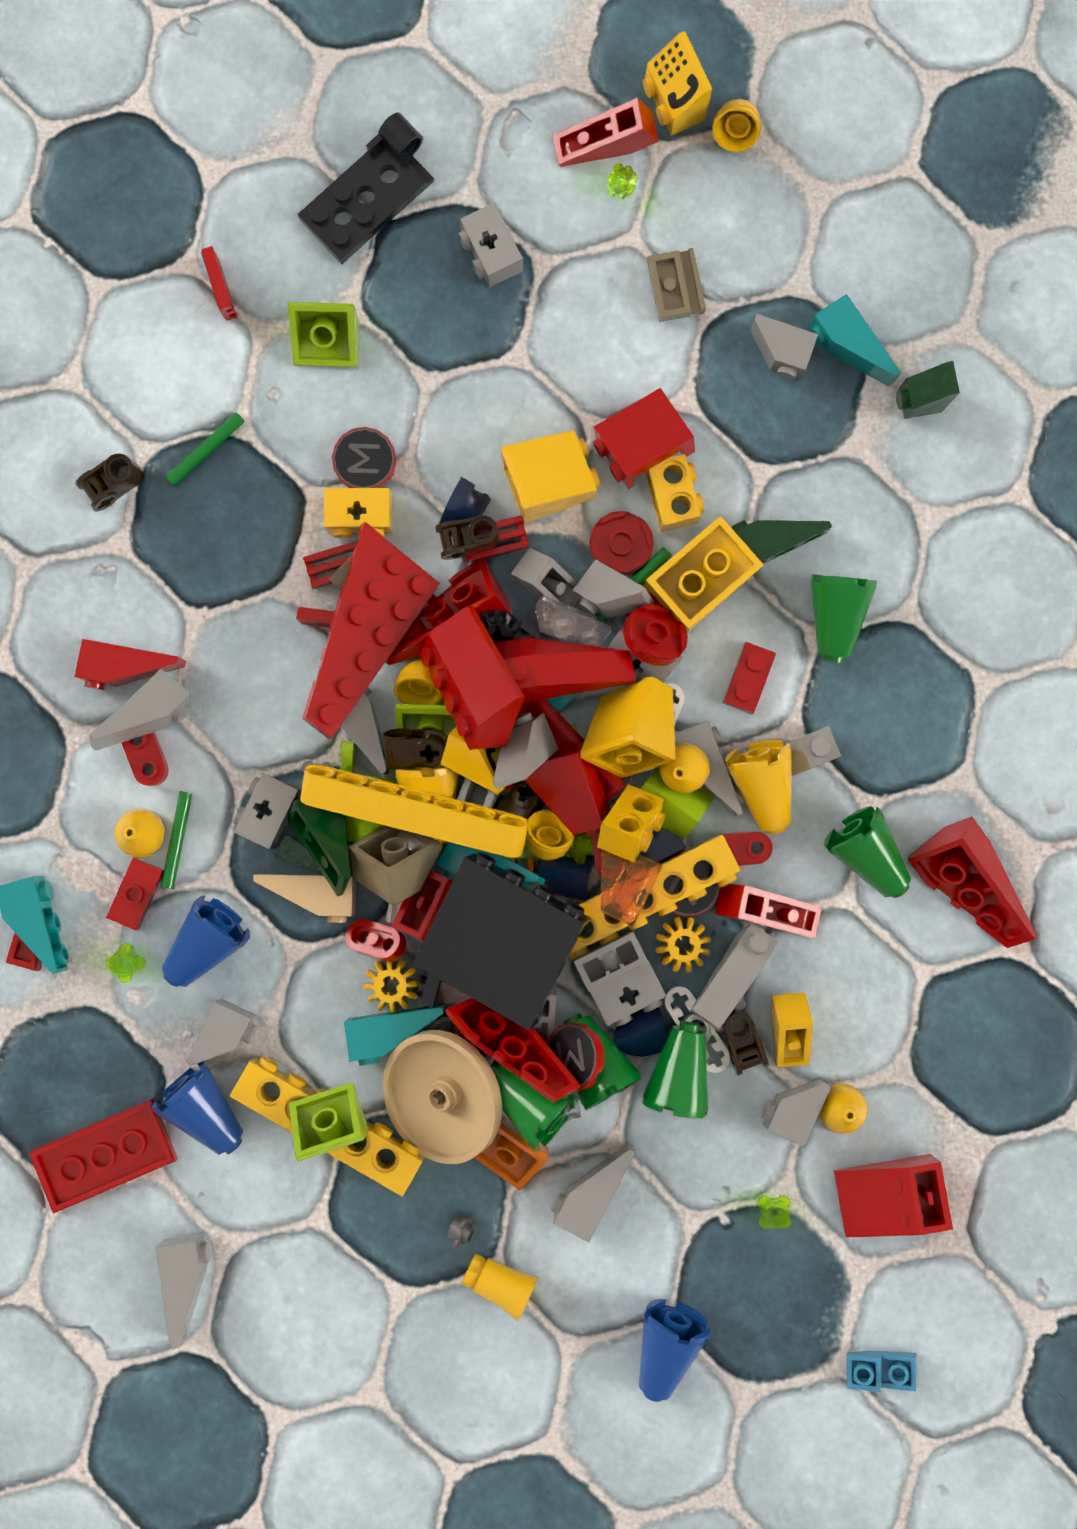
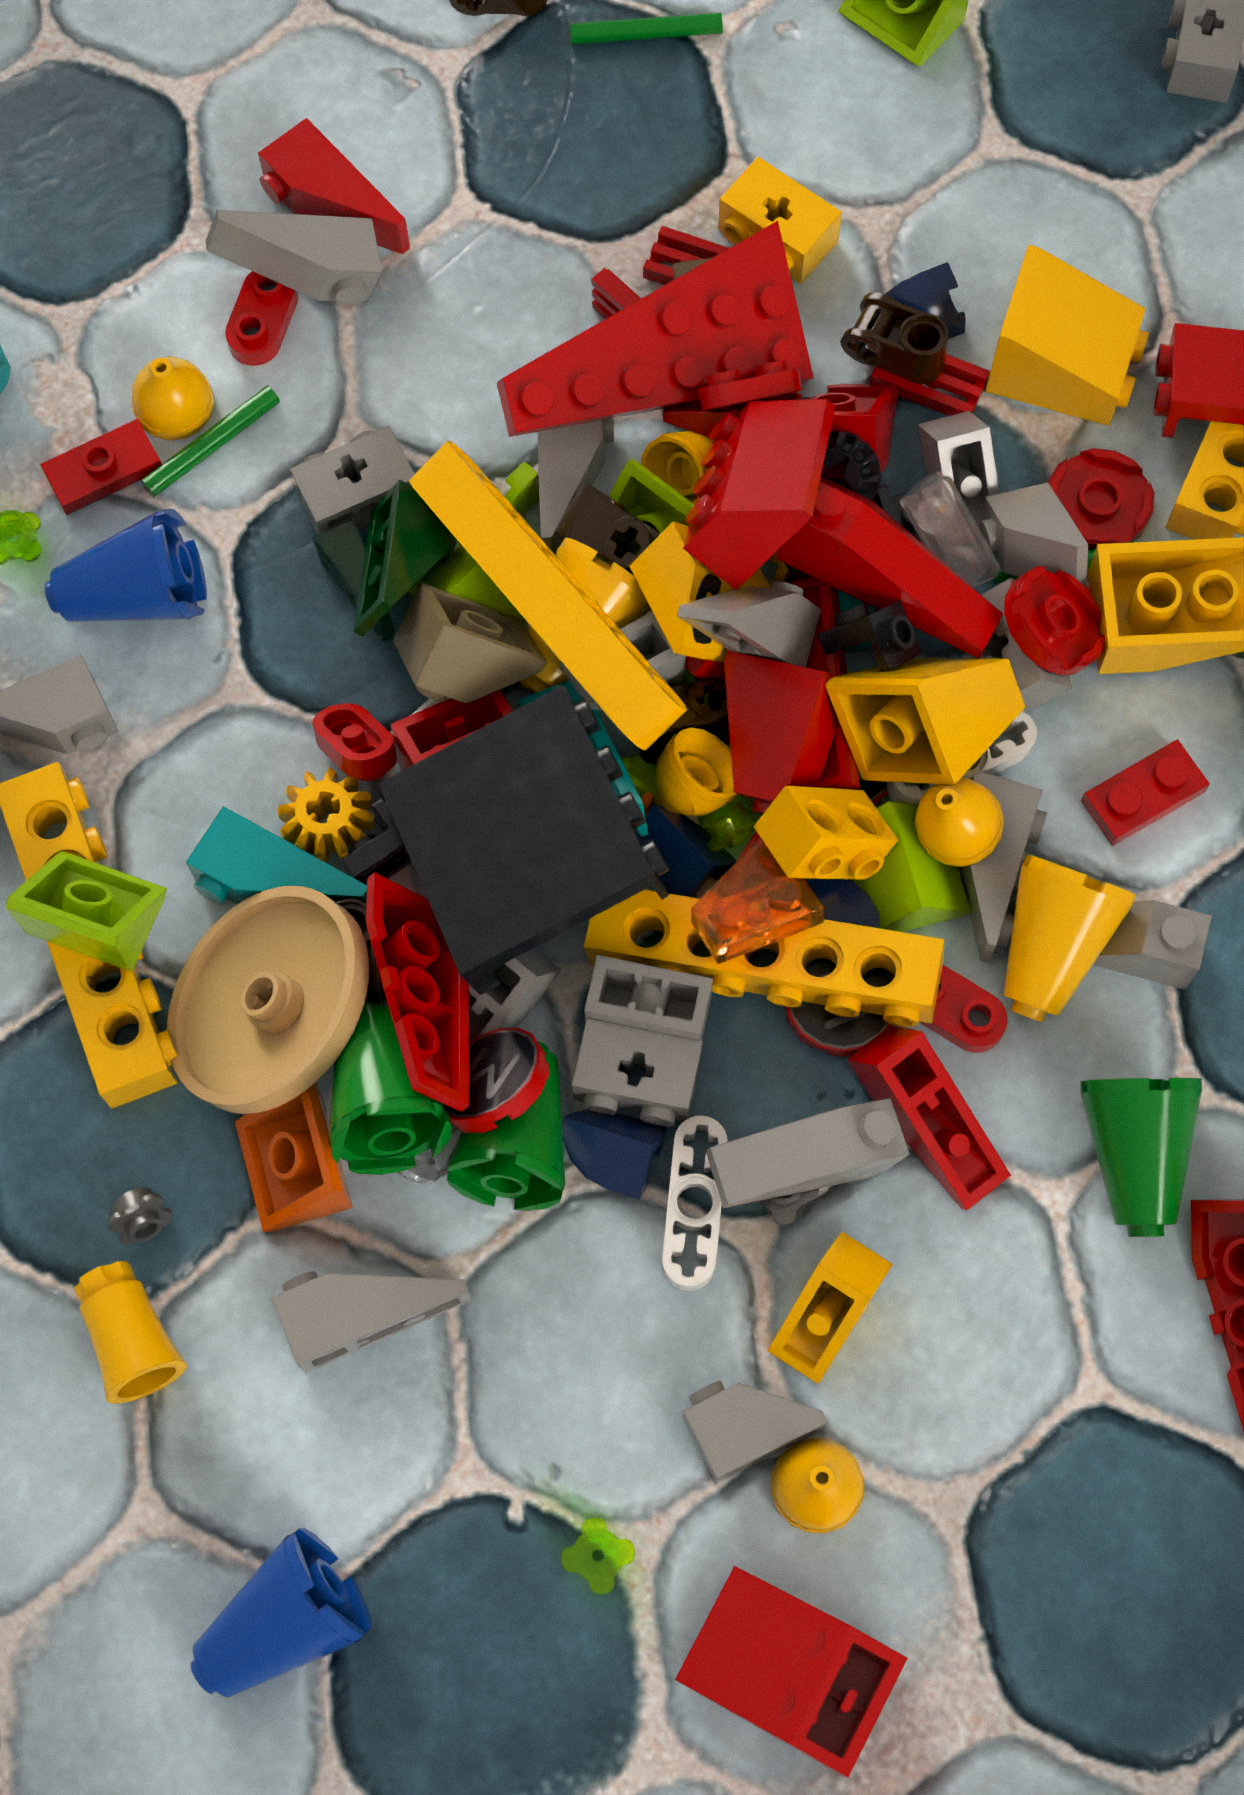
camera: 40 degrees right, 15 degrees down
tan slope [253,874,357,923] -> none
black tile [332,427,397,488] -> none
green cone [642,1021,709,1118] -> none
yellow gear [655,917,711,973] -> none
dark brown piece [721,1009,769,1076] -> none
none -> red plate [698,360,803,411]
none -> black bracket [817,600,920,671]

